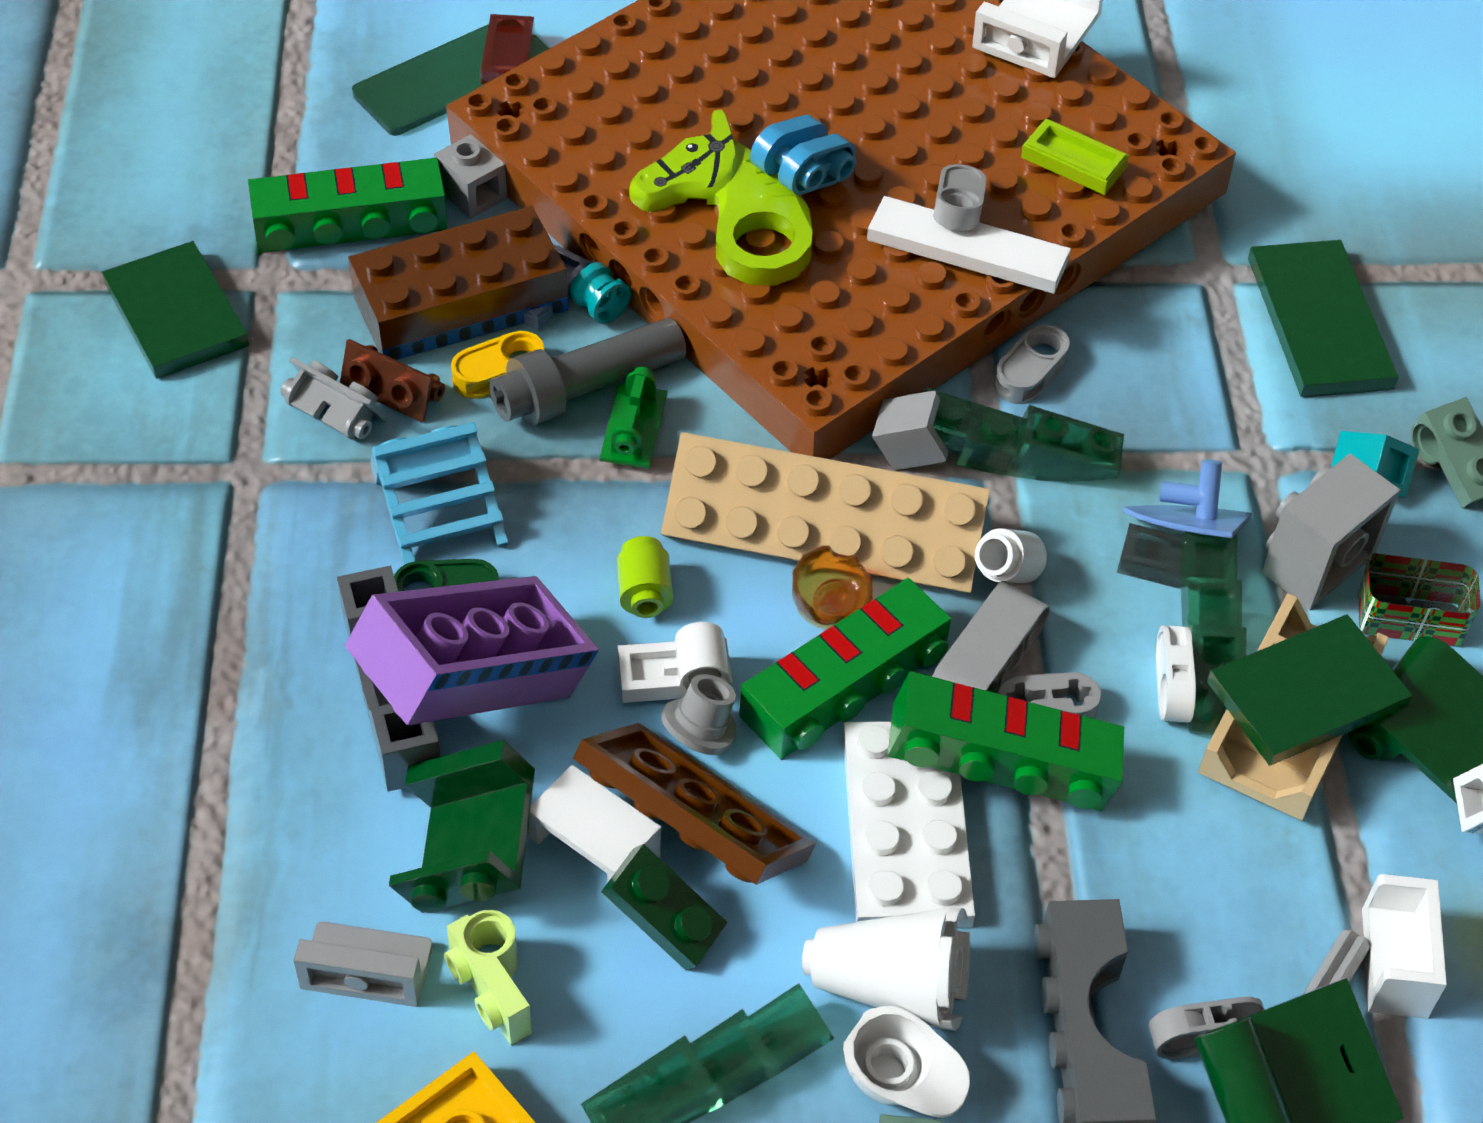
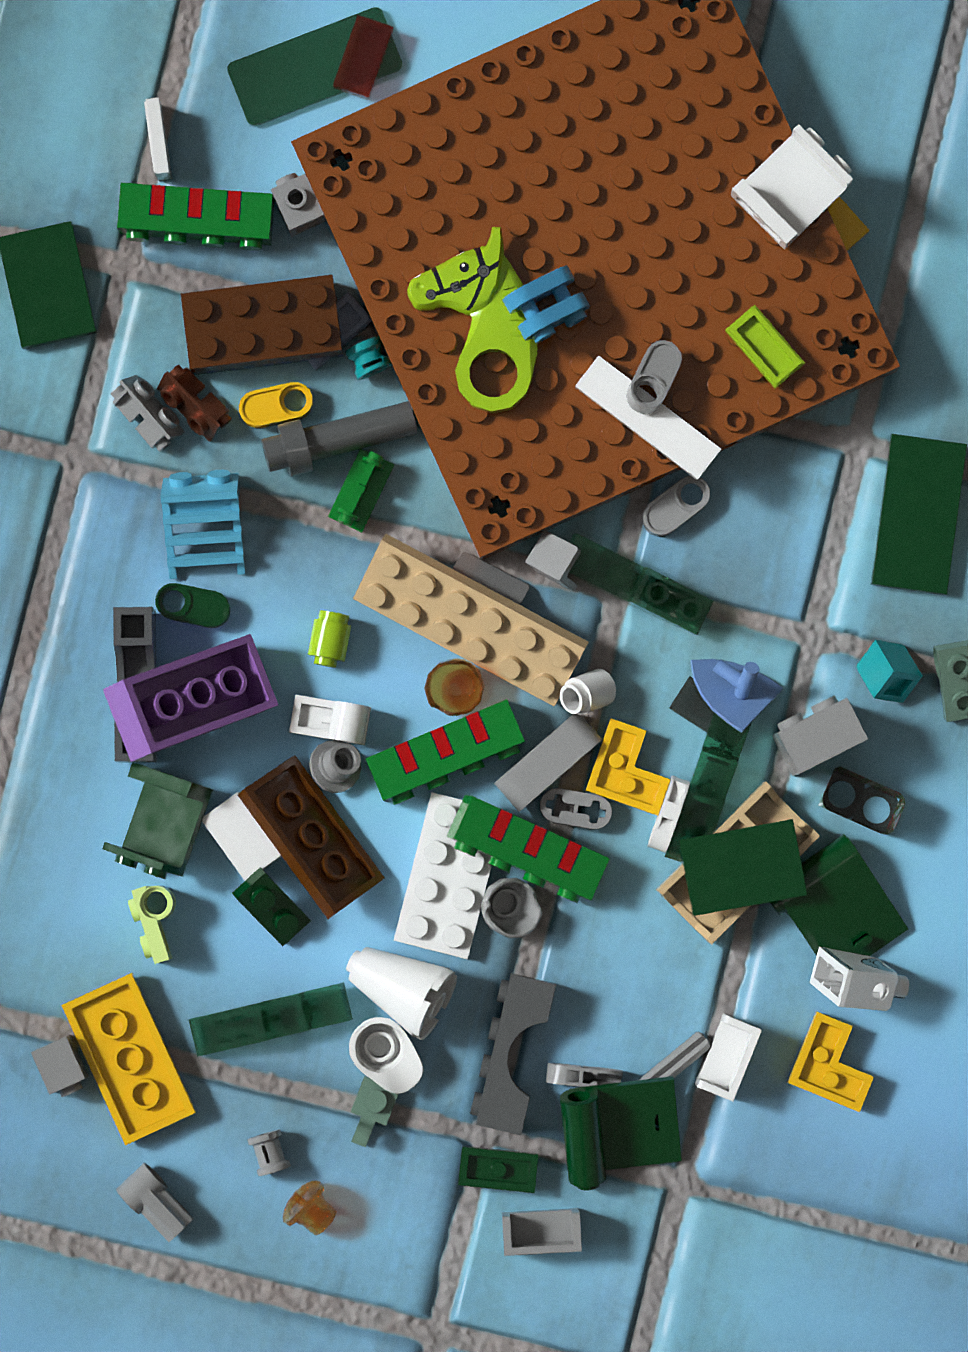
camera: 15 degrees right, 35 degrees up
light grey panel [293,921,433,1007] -> none
none -> white tile [144,97,172,181]
none -> light grey hair [481,878,543,938]
none -> yellow plate [585,718,670,816]

